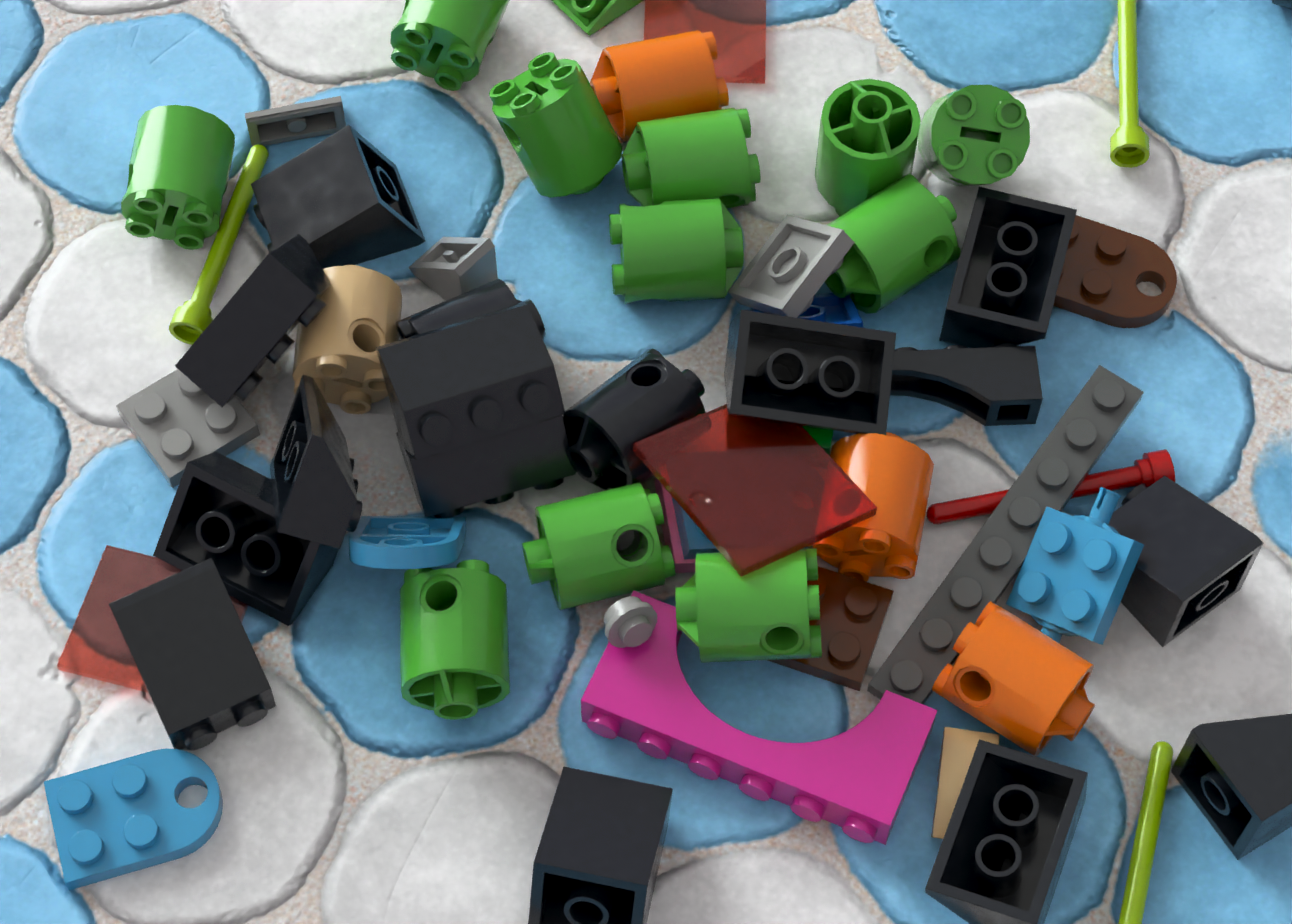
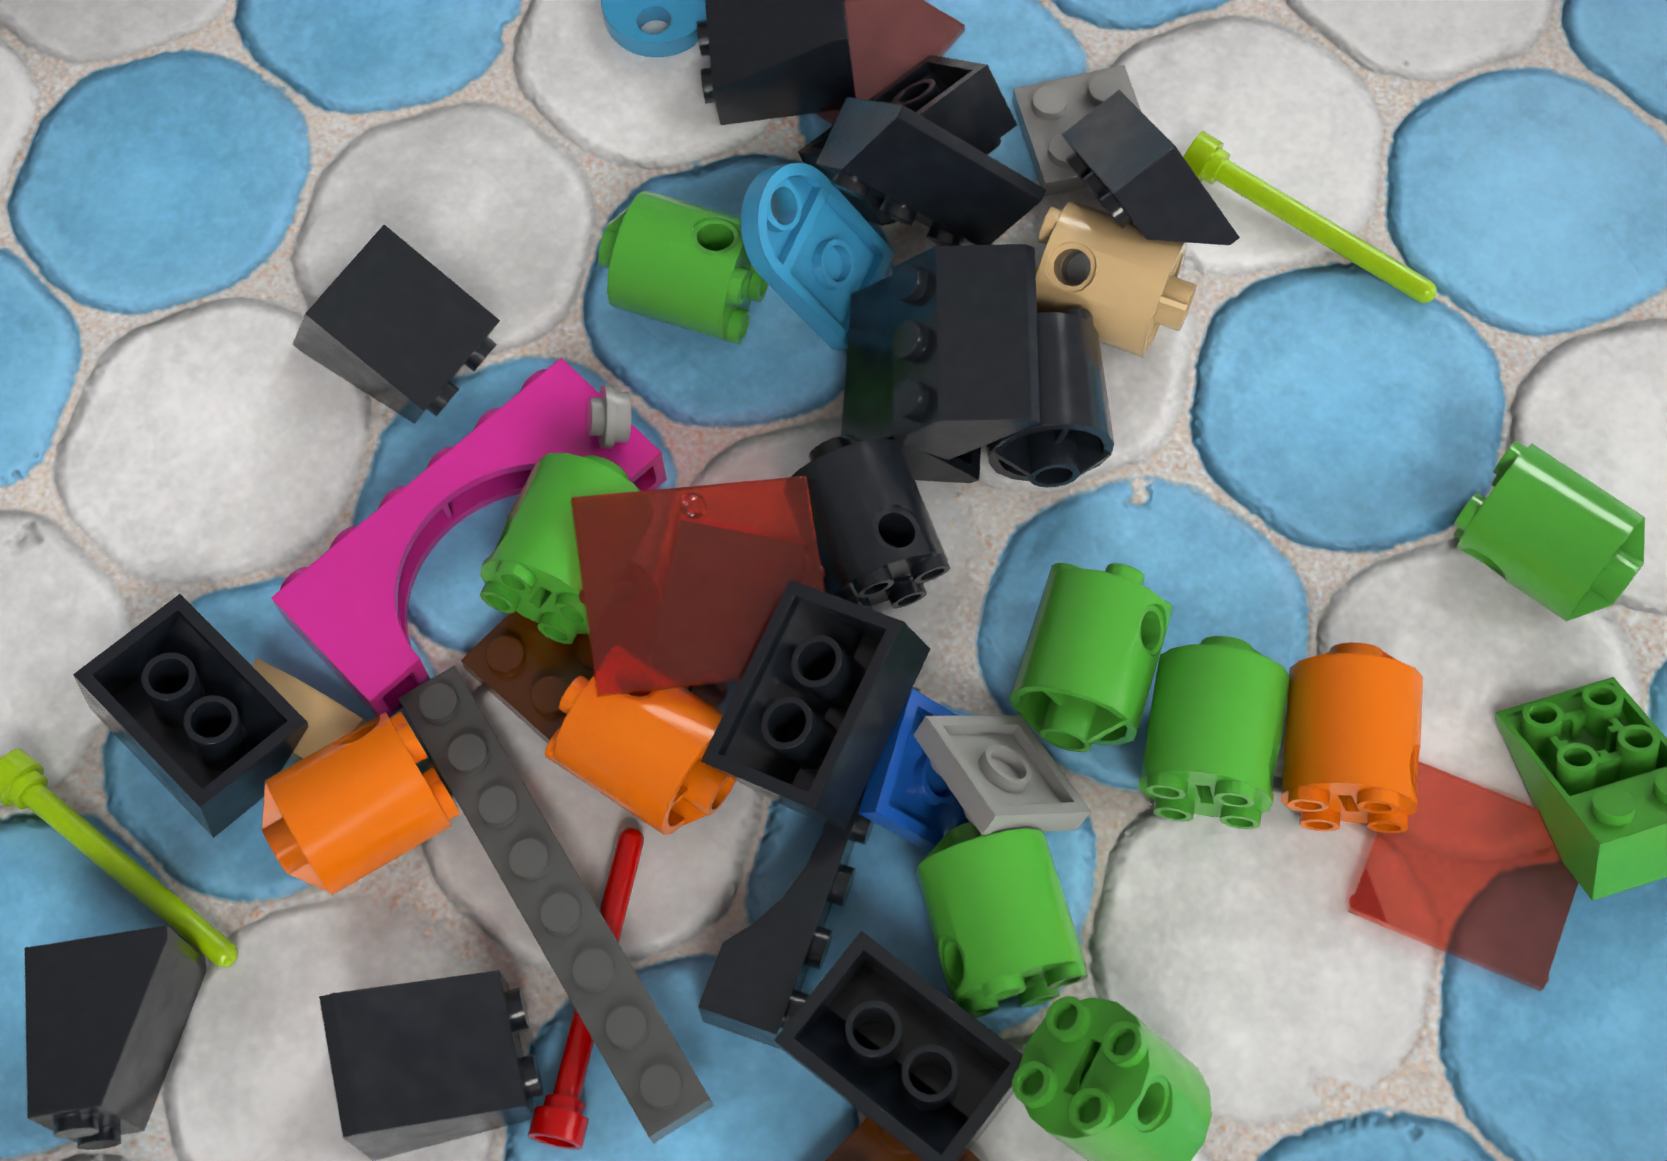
camera: 115 degrees right, 5 degrees up
bright green cylinder [121,105,235,250] -> none
light grey slope [245,96,346,147] -> none
black slope [251,125,425,269] -> none
light grey slope [409,237,498,301] -> none
bright green cylinder [489,52,623,198] -> none
bright green cylinder [522,482,676,610] -> none
bright green cylinder [814,79,921,216] -> none
dark azure plate [1006,487,1144,645] -> none

